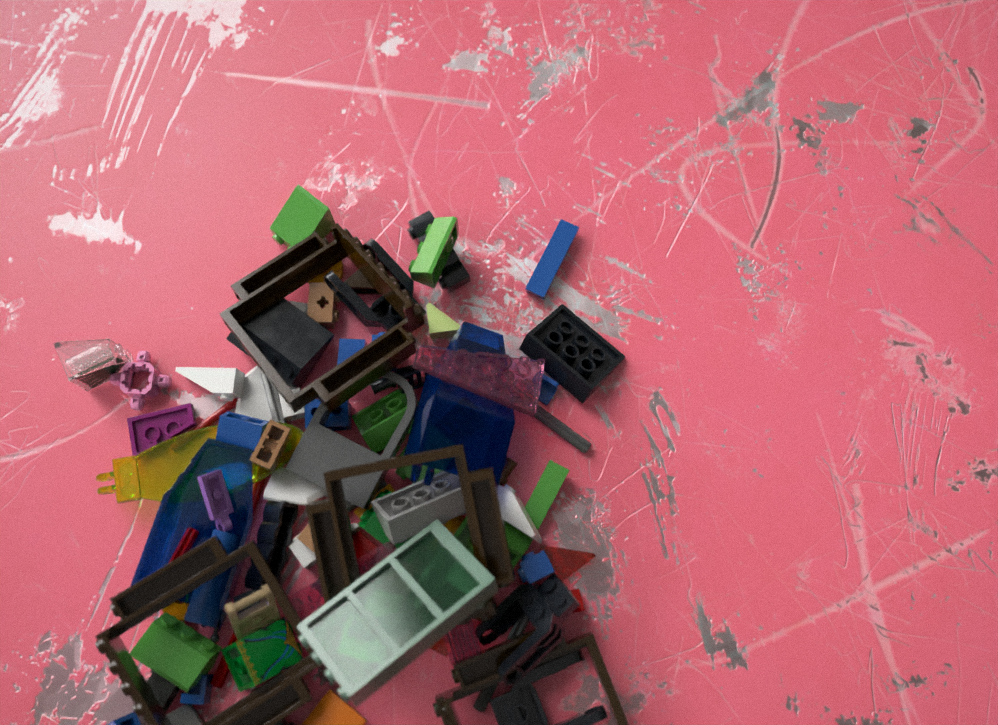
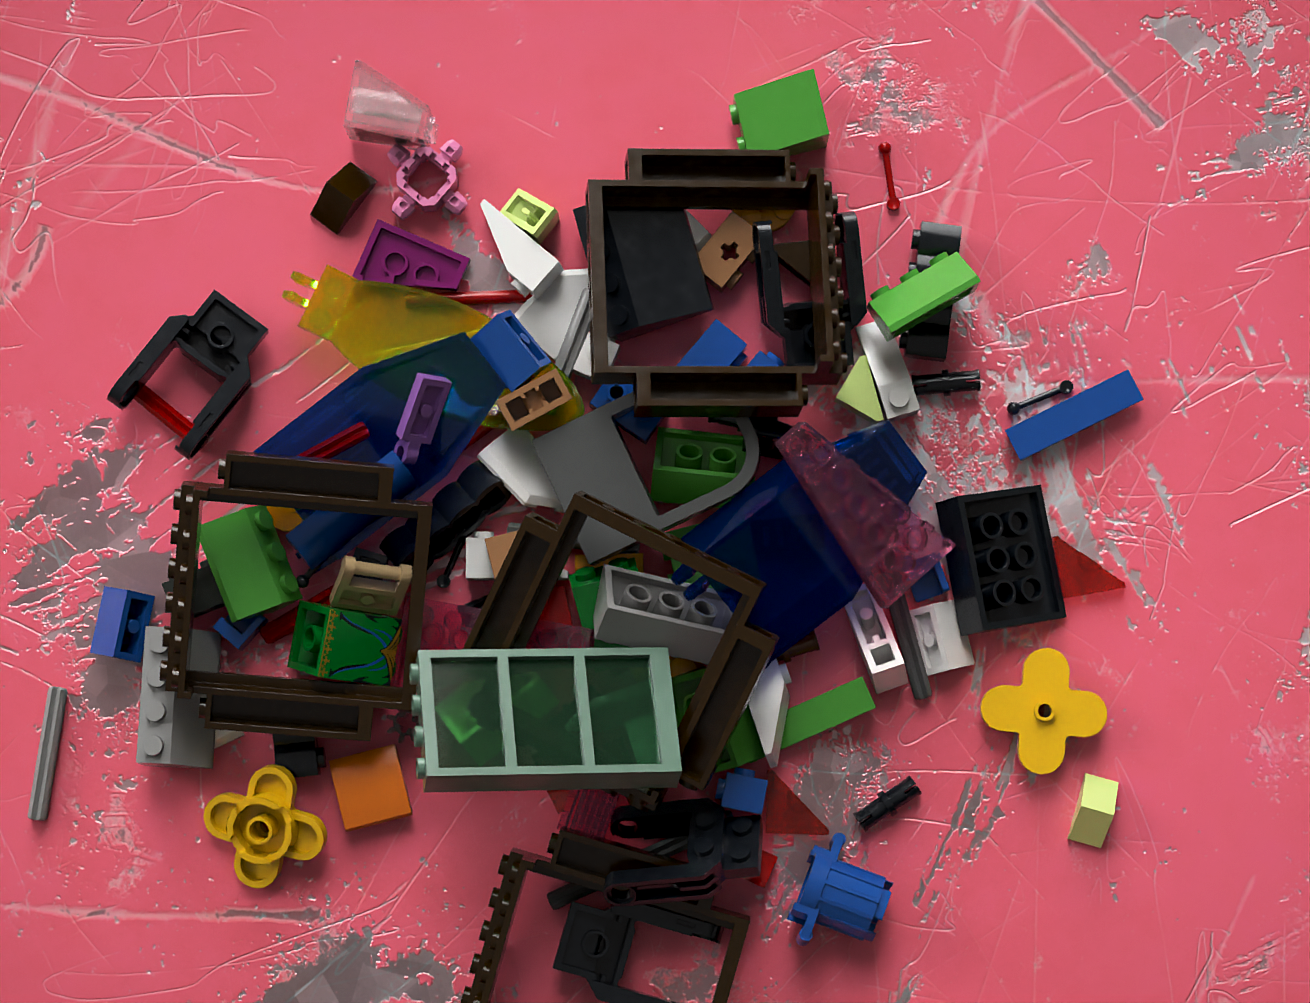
camera: 40 degrees right, 10 degrees up
none -> black plate [107,289,269,460]
none -> red axle [134,385,209,450]
none -> dark brown slope [310,162,377,235]
none -> black hinge [437,531,474,588]
none -> yellowish green slope [500,188,560,245]
none -> blue container [787,833,893,946]
none -> white slope [840,581,909,694]
none -> black pin [853,775,922,832]
none -> white slope [855,322,920,424]
none -> red hinge [878,142,900,211]
none -> white panel [909,600,975,676]
none -> black pin [911,369,981,397]
none -> yellow plant [980,648,1107,774]
none -> black hinge [1007,380,1073,415]
none -> clear red tile [1052,536,1126,599]
none -> slope [1067,773,1119,848]

